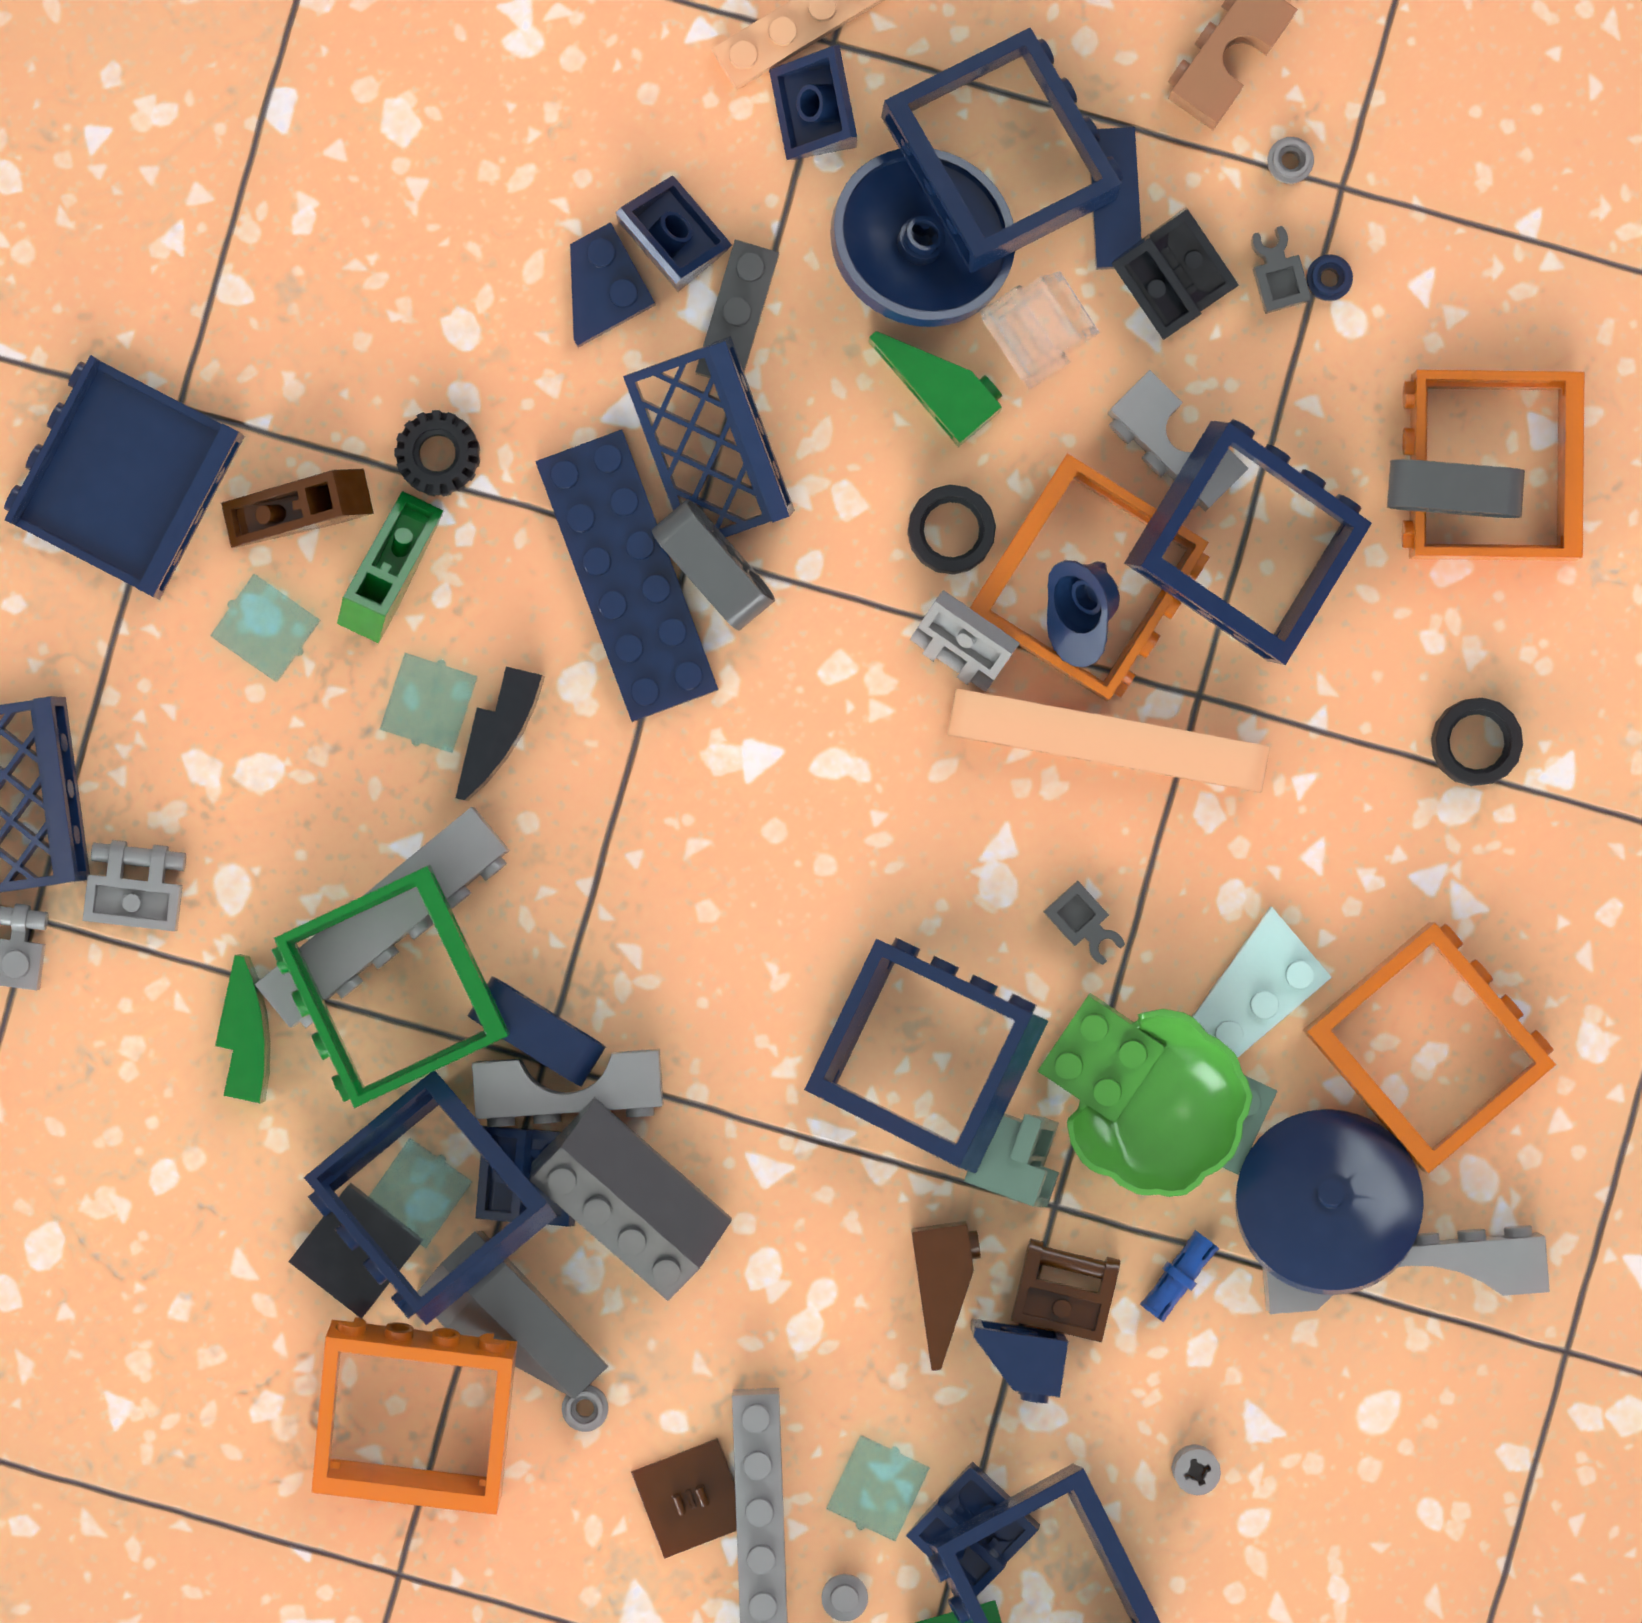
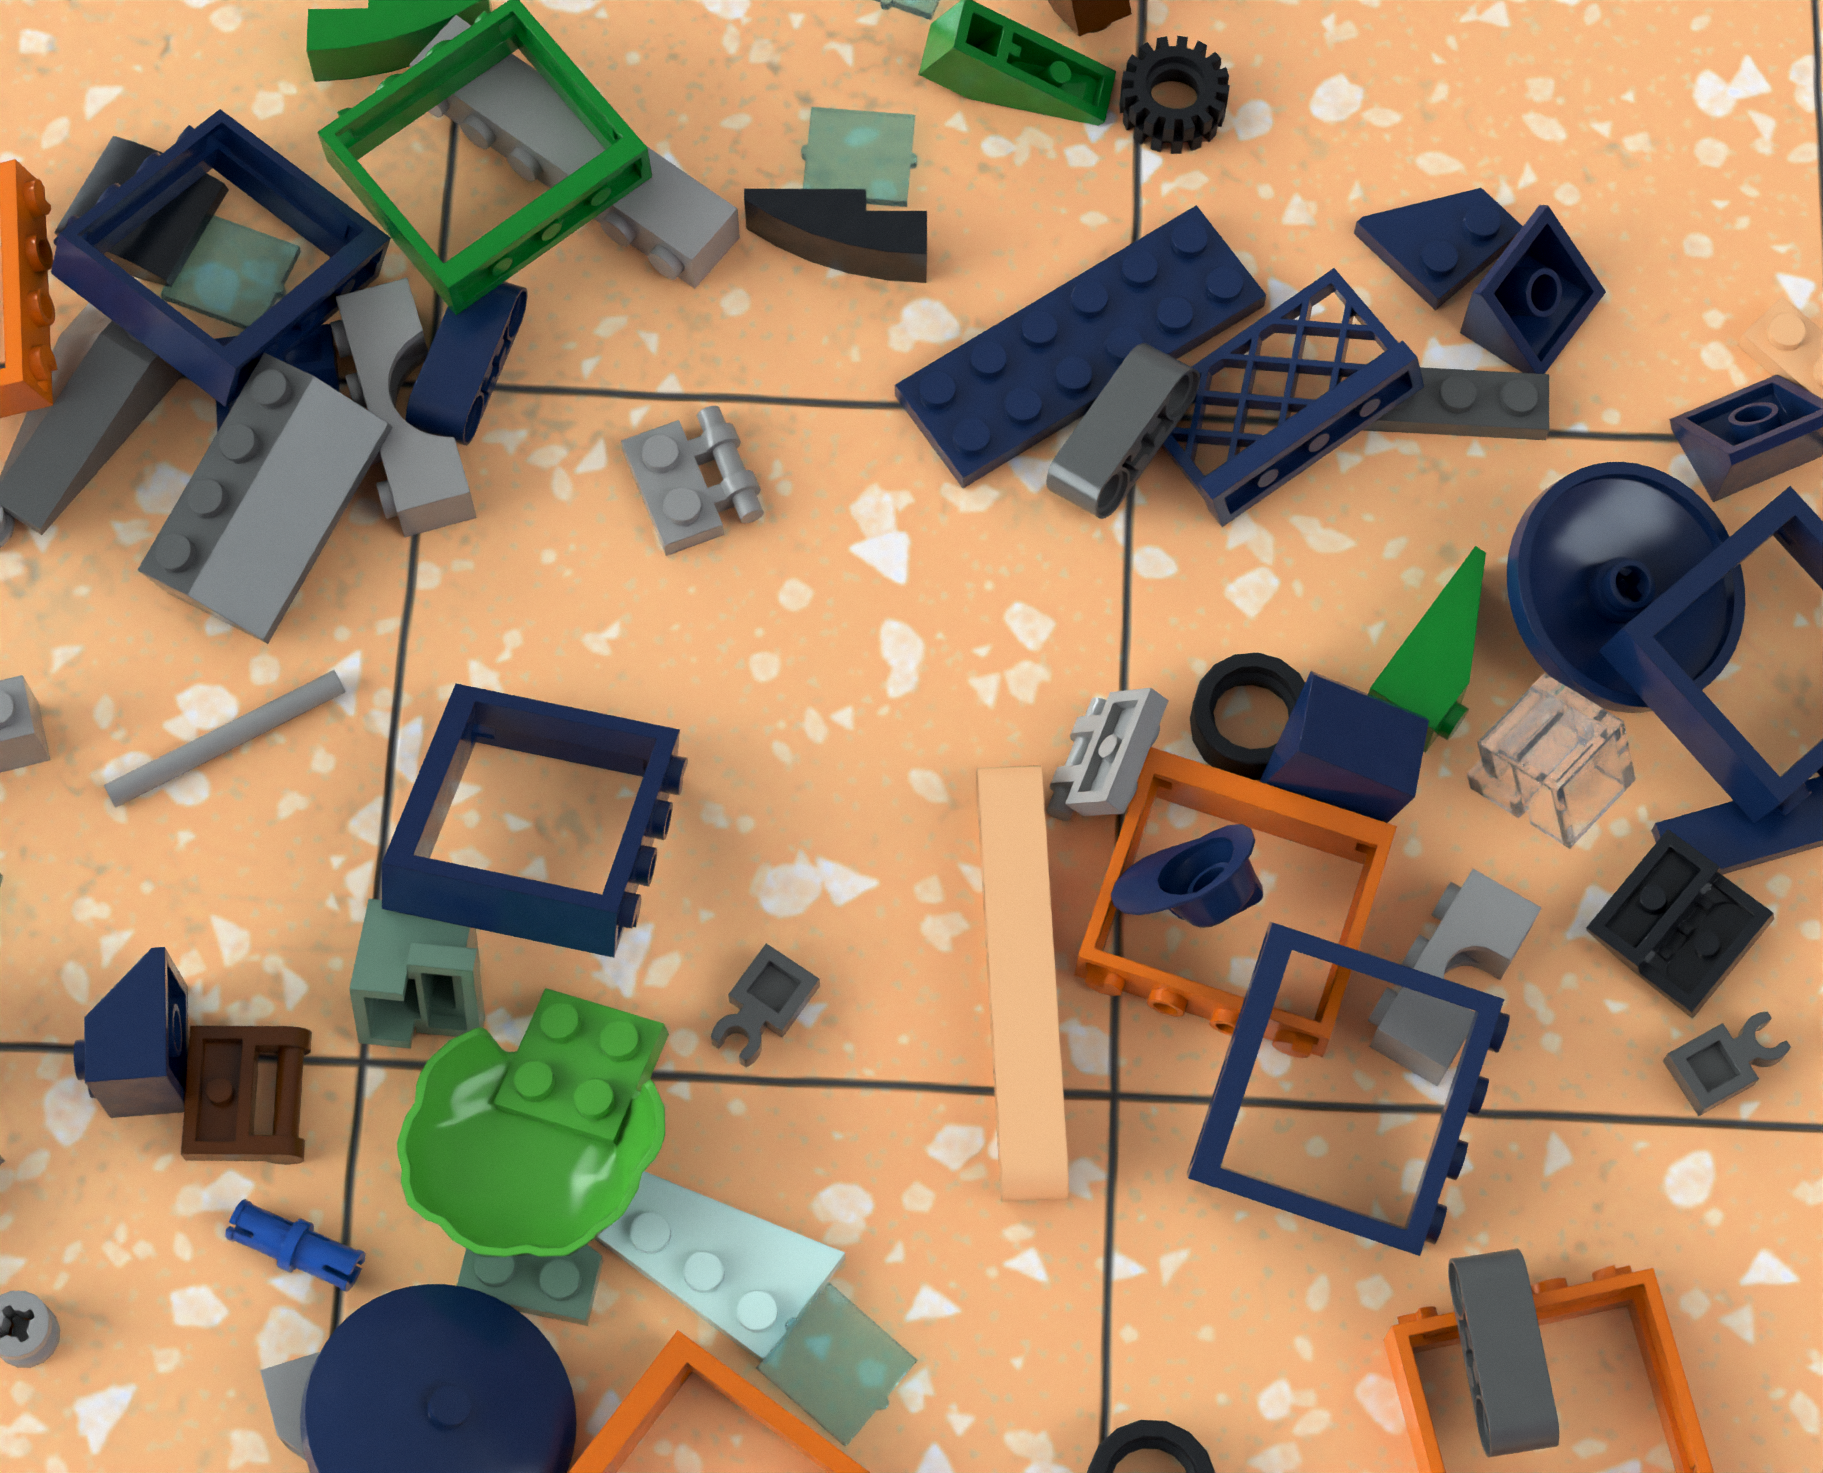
camera: 75 degrees right, 20 degrees down
reddish brown slope [911,1221,981,1371] -> none
dark blue plate [1306,254,1353,301] -> none
none -> light grey bar [104,670,345,808]
none -> light grey plate [621,405,764,556]
none -> clear light blue piece [756,1282,917,1446]
none -> dark blue slope [1259,671,1429,823]

